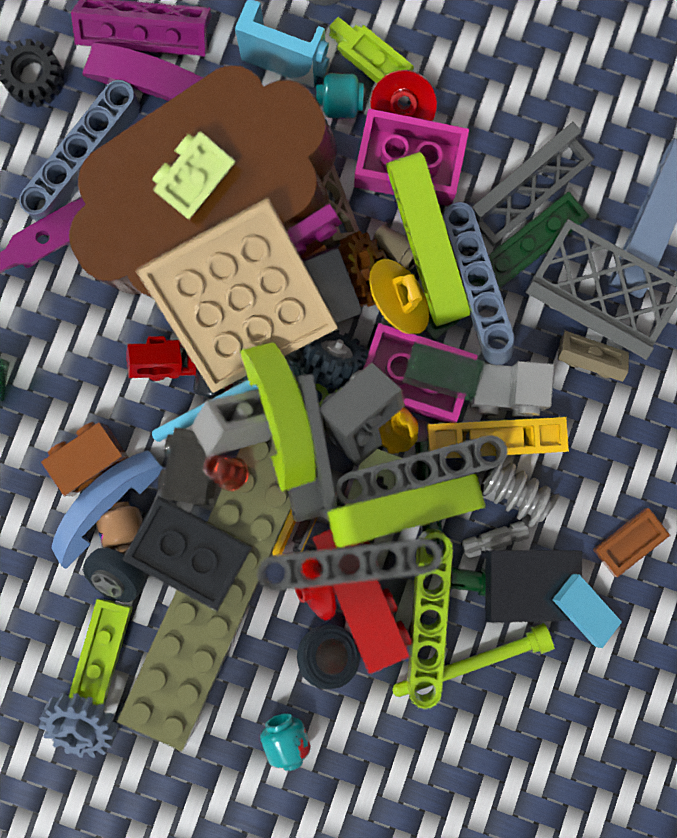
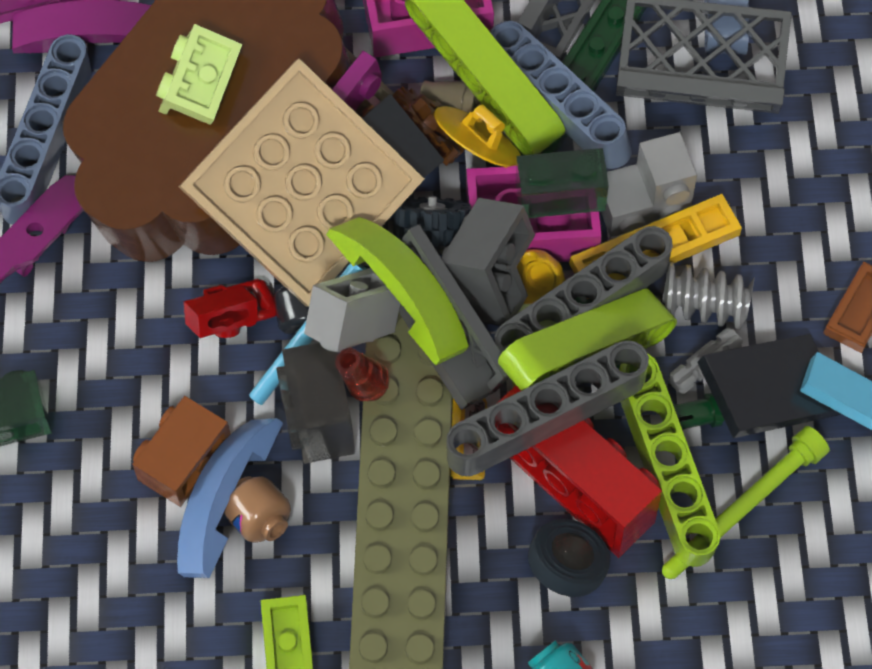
camera: 20 degrees left, 20 degrees down
black wheel [83,548,145,602] -> none
black tile [122,496,253,612] -> none
red dish [295,558,336,620] -> none
dark tan plate [558,331,629,382] -> none

